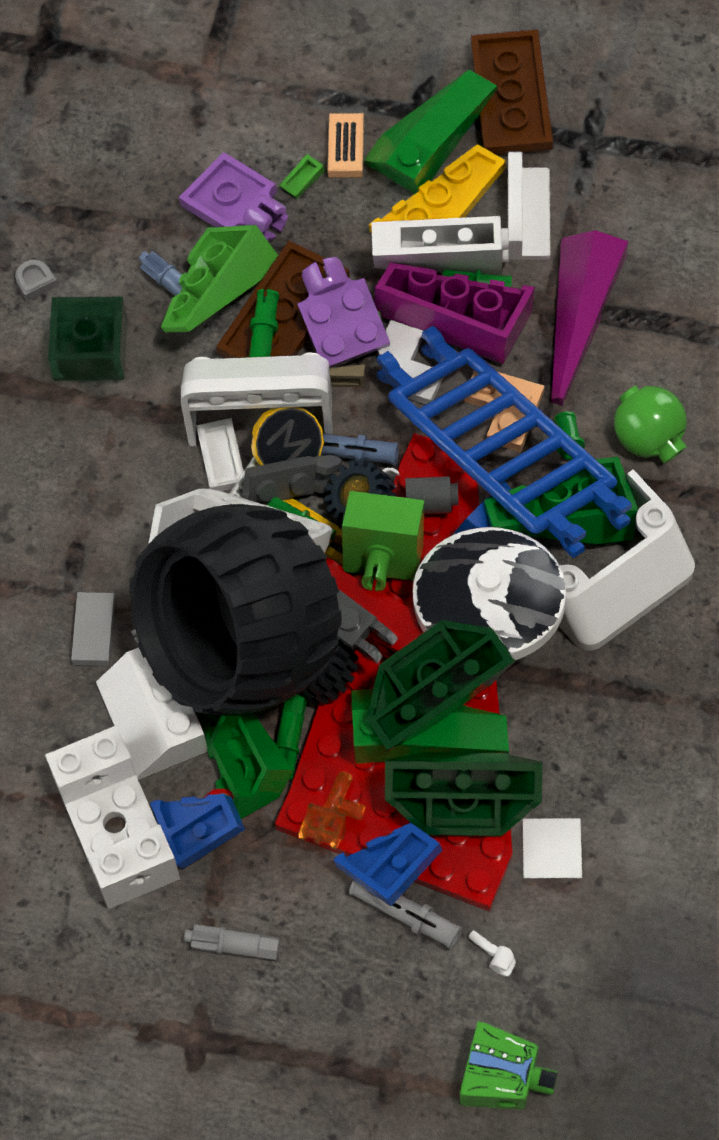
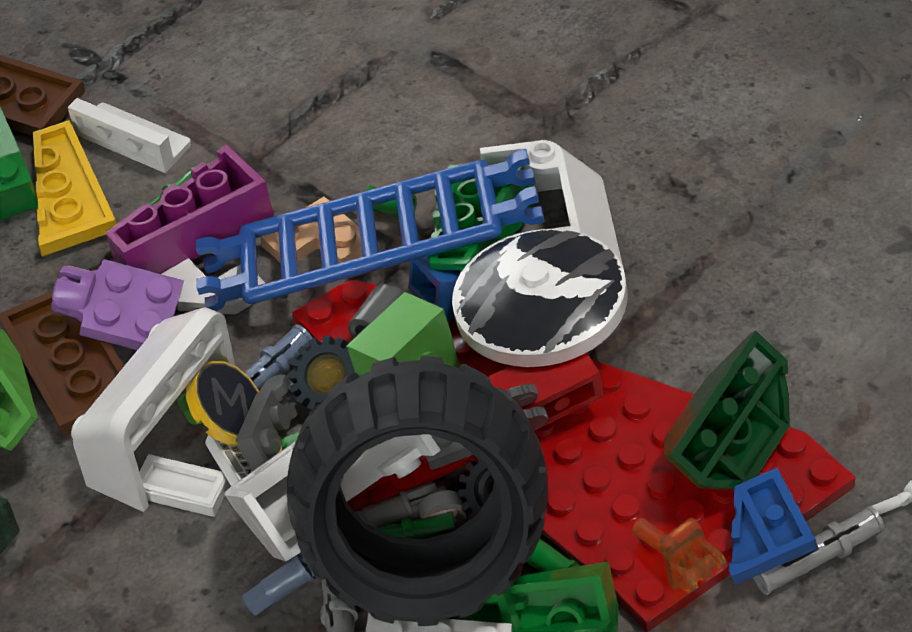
camera: 60 degrees left, 15 degrees down
green pin [249,289,280,358] -> none
green wedge [352,689,509,764] -> none
dark green wedge [366,620,516,751] -> none
white slope [372,216,509,275] -> none
white sticker [523,818,582,878] -> none
magenta wedge [551,230,628,406] -> none
bright green brick [614,385,687,464] -> none

